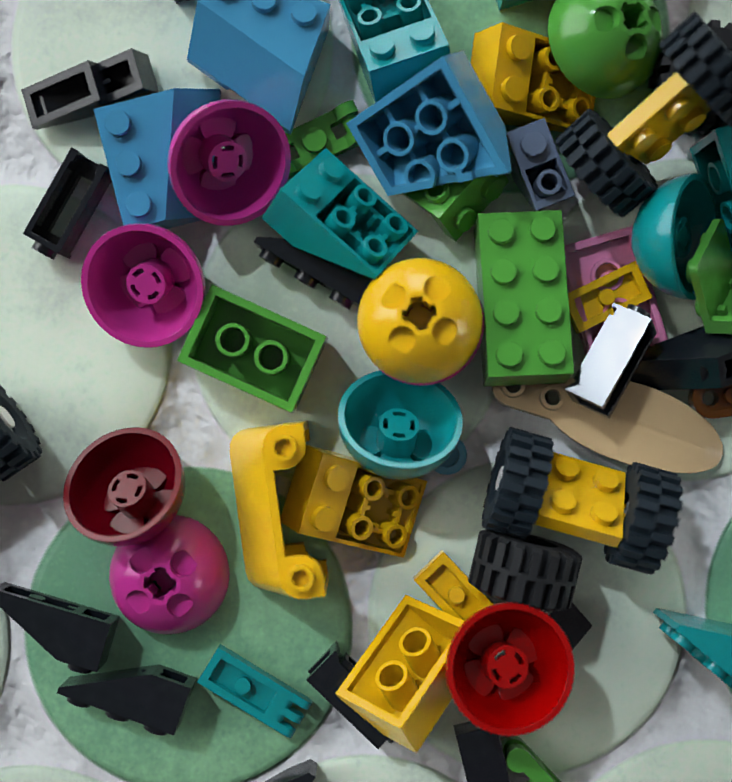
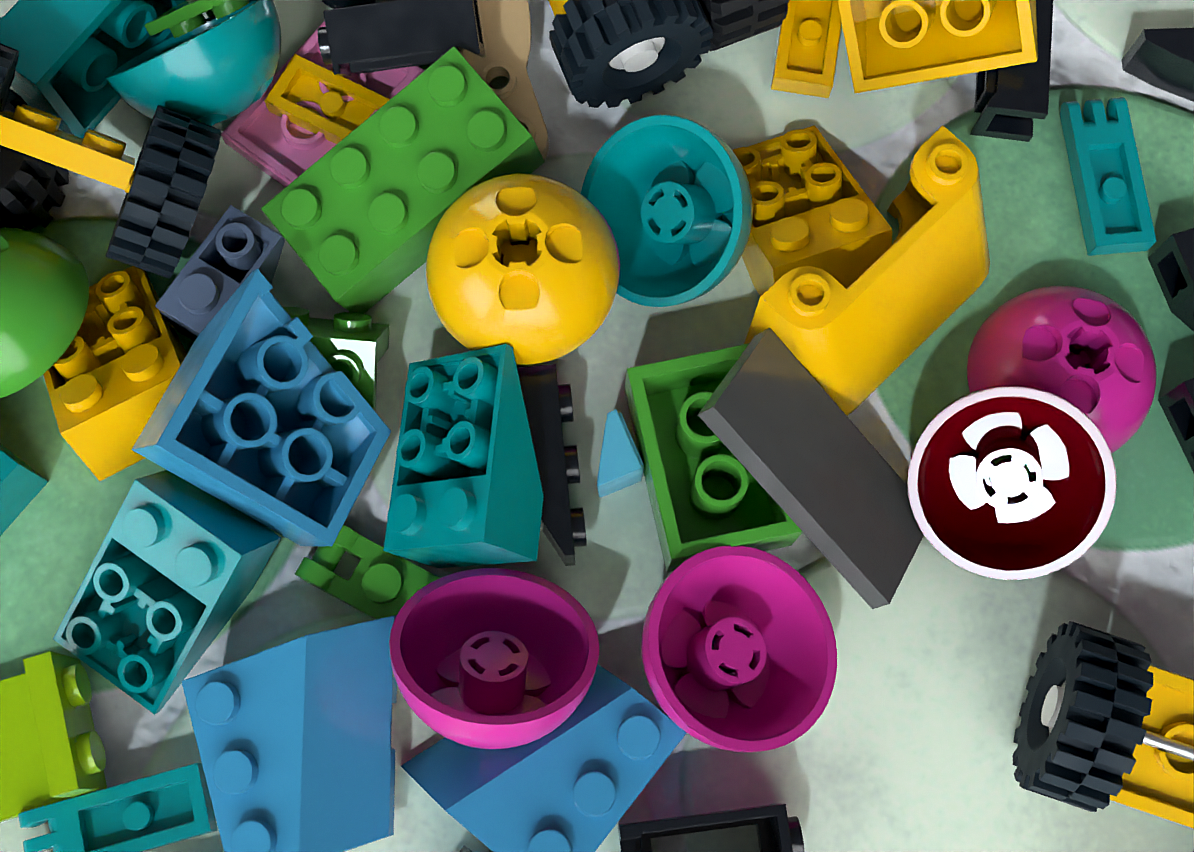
camera: 130 degrees left, 15 degrees down
none -> medium azure slope [597,410,644,498]
none -> dark grey tile [698,328,924,609]

